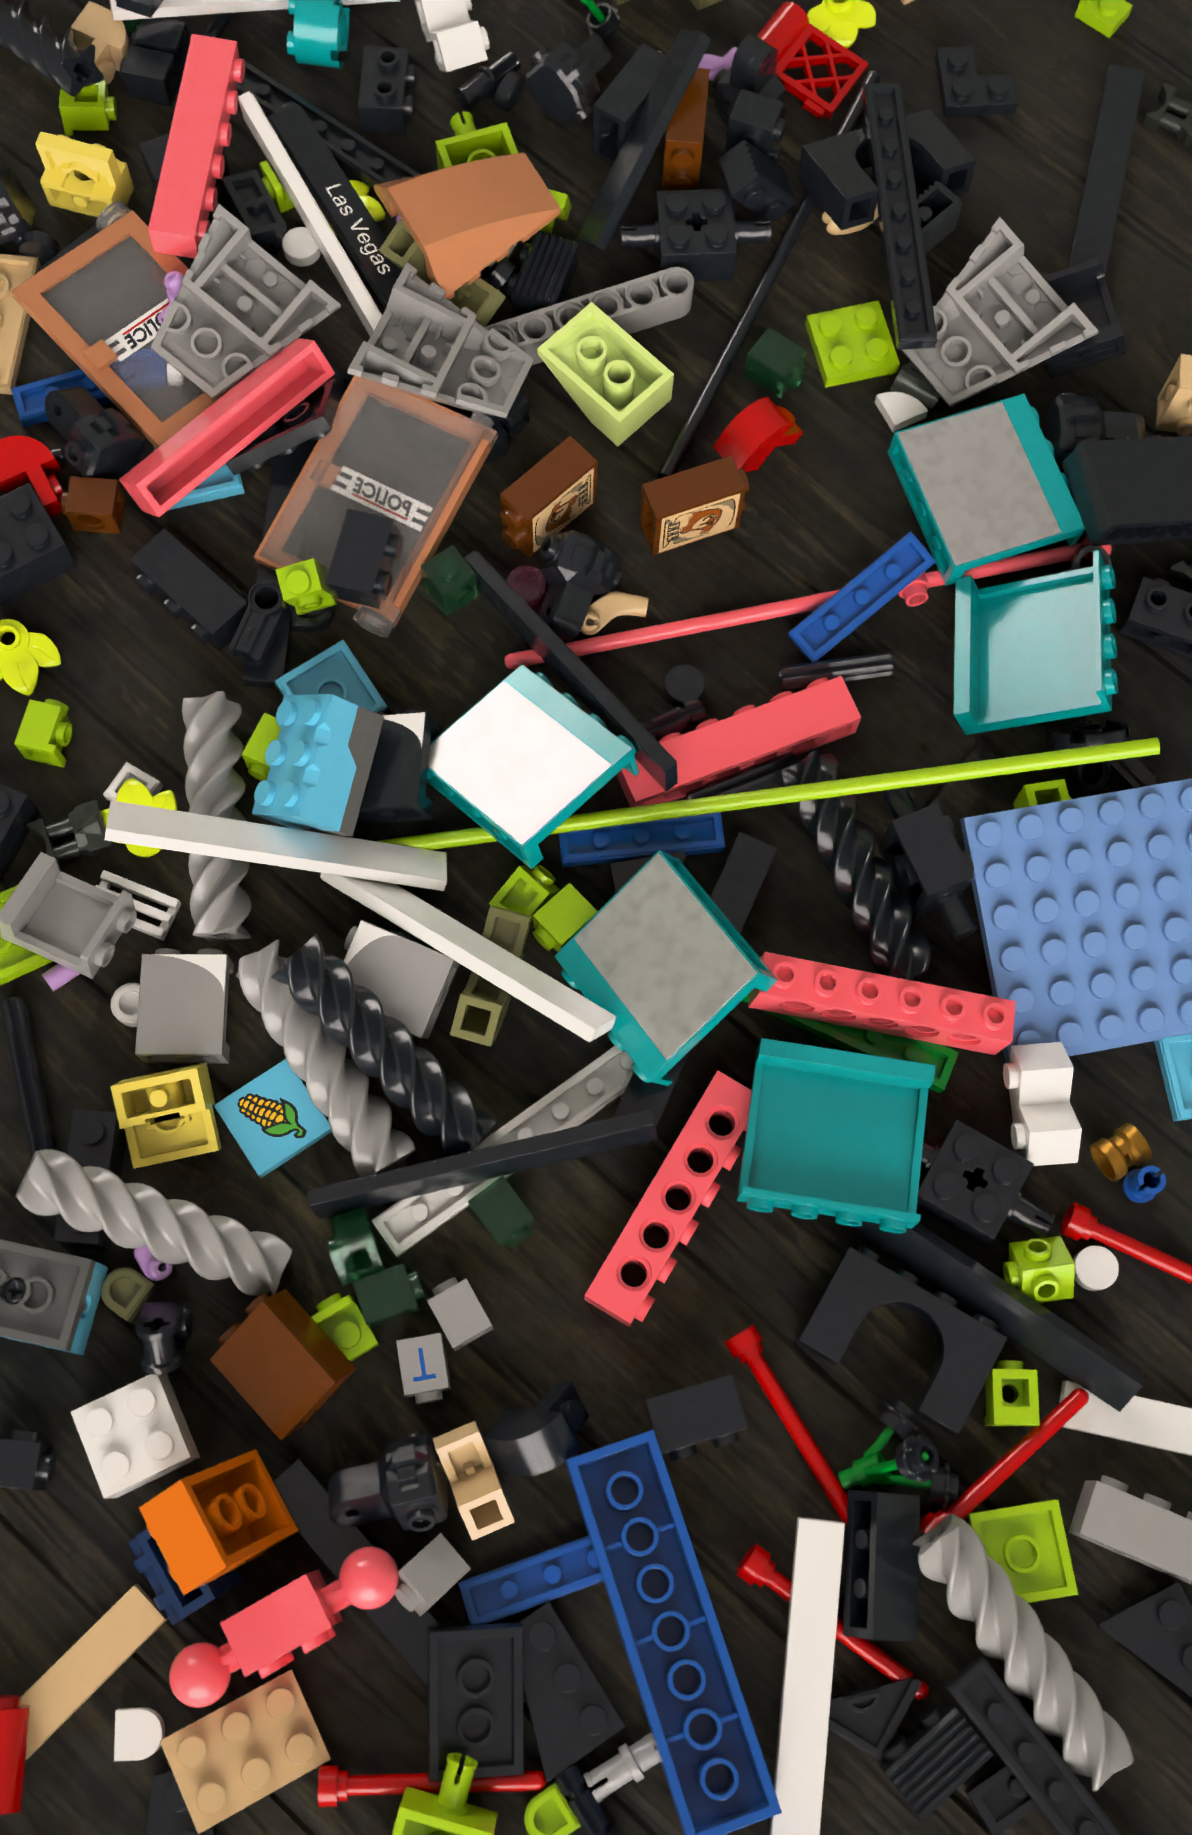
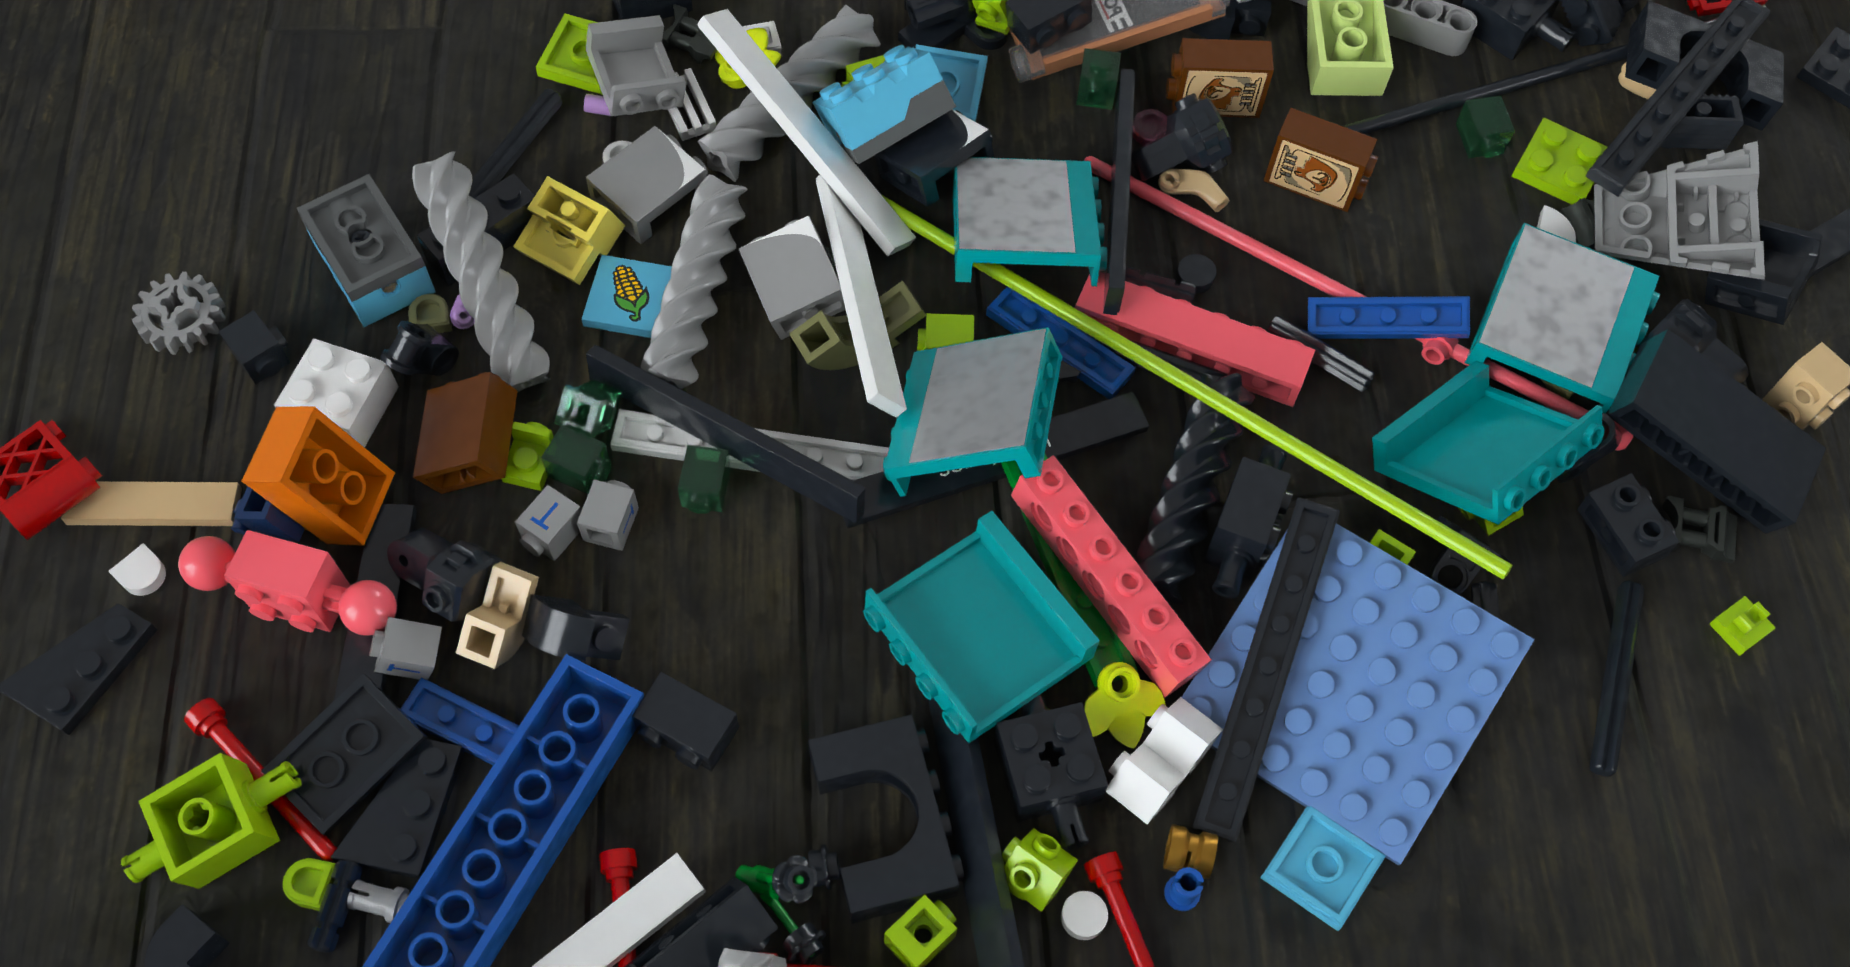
camera: 45 degrees right, 10 degrees down
tan plate [160,1669,331,1834] -> none
black piece [271,934,498,1157] -> none
lime bracket [489,864,561,919] -> none
coral brick [584,1070,751,1327] -> none
red brick [712,397,804,472] -> none
red piece [724,1324,848,1525] -> none
none -> neon yellow plate [1084,662,1166,748]
none -> black tile [1192,497,1340,843]

